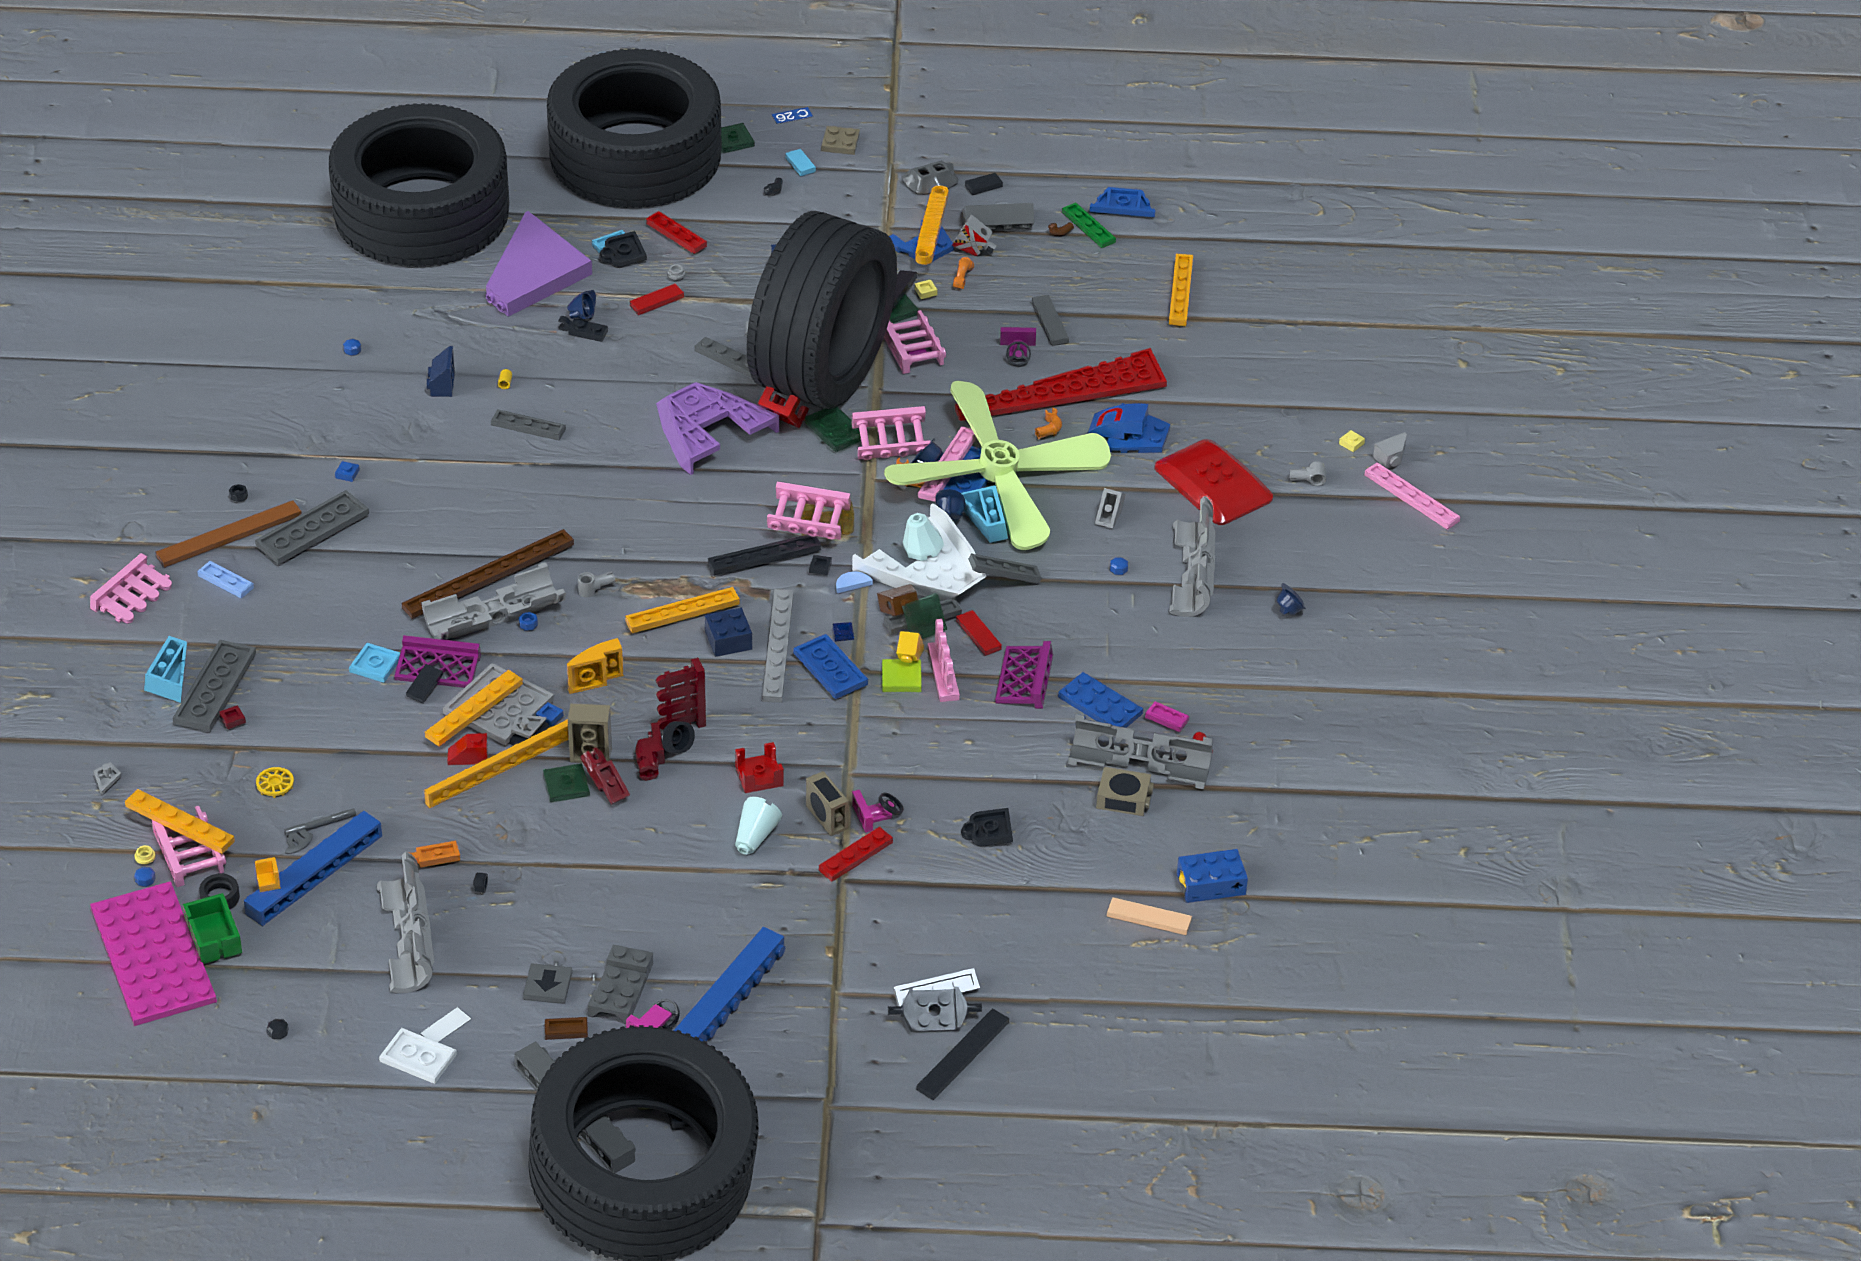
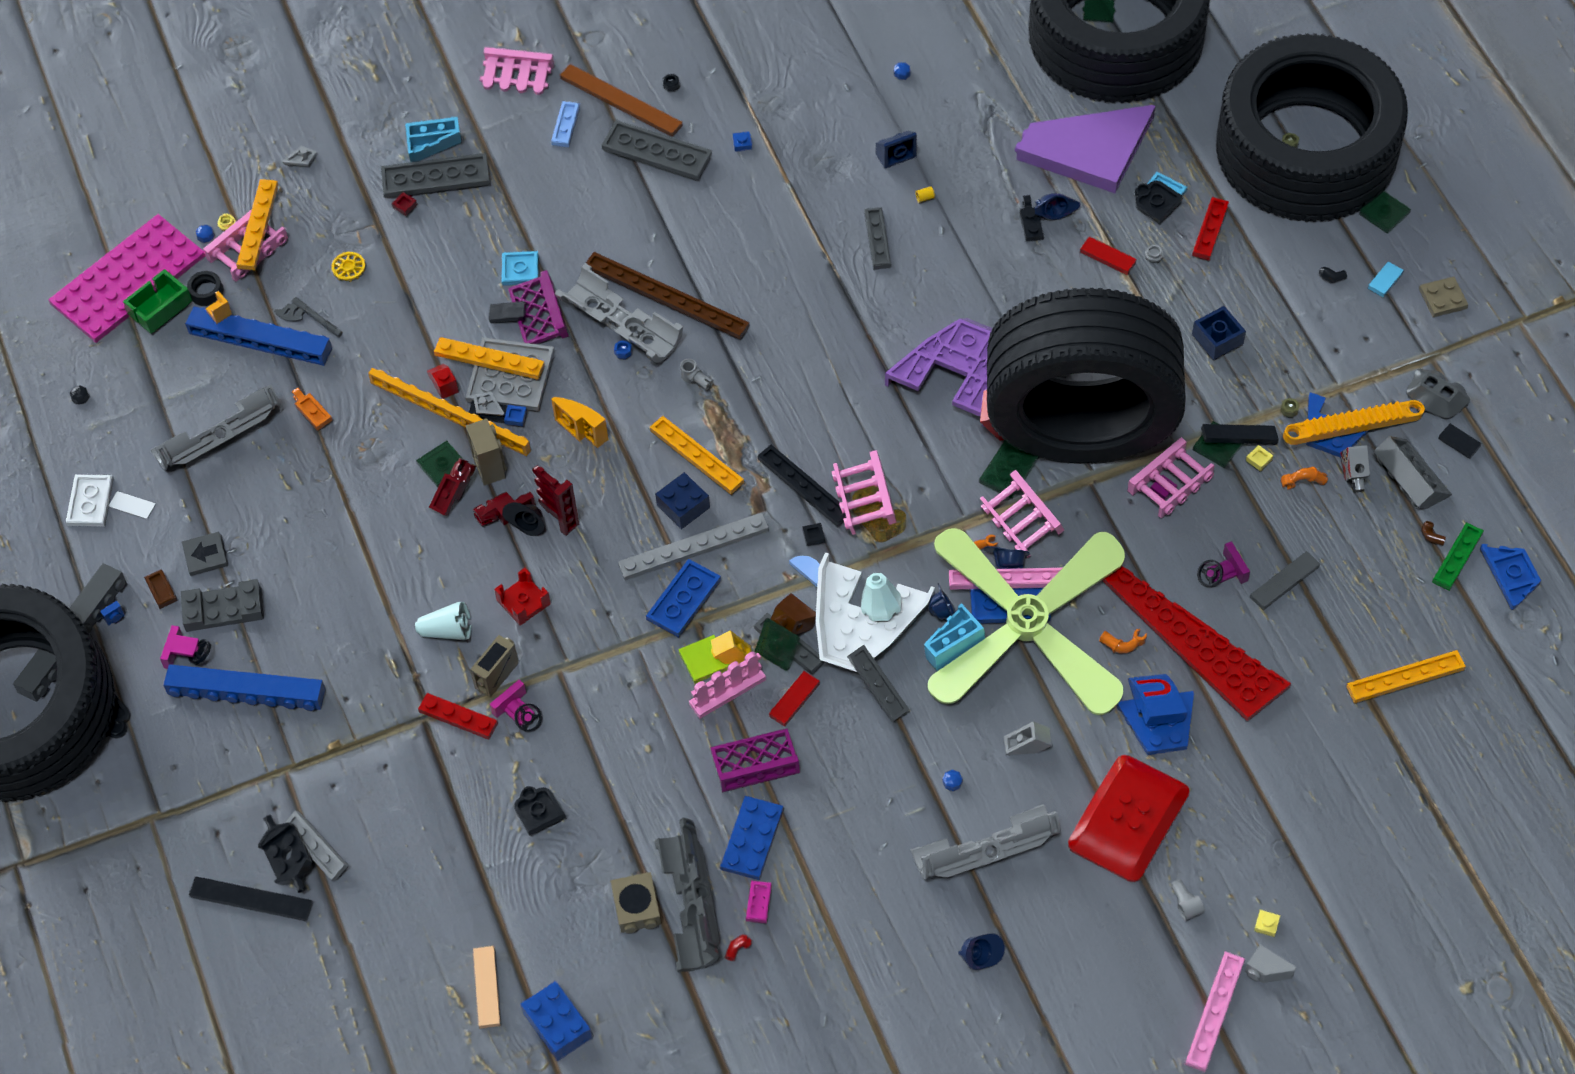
camera: 70 degrees right, 15 degrees up
black tile [473,872,488,892] -> none
blue sticker [772,107,813,124] -> none
clear blue tile [833,622,854,642] -> none

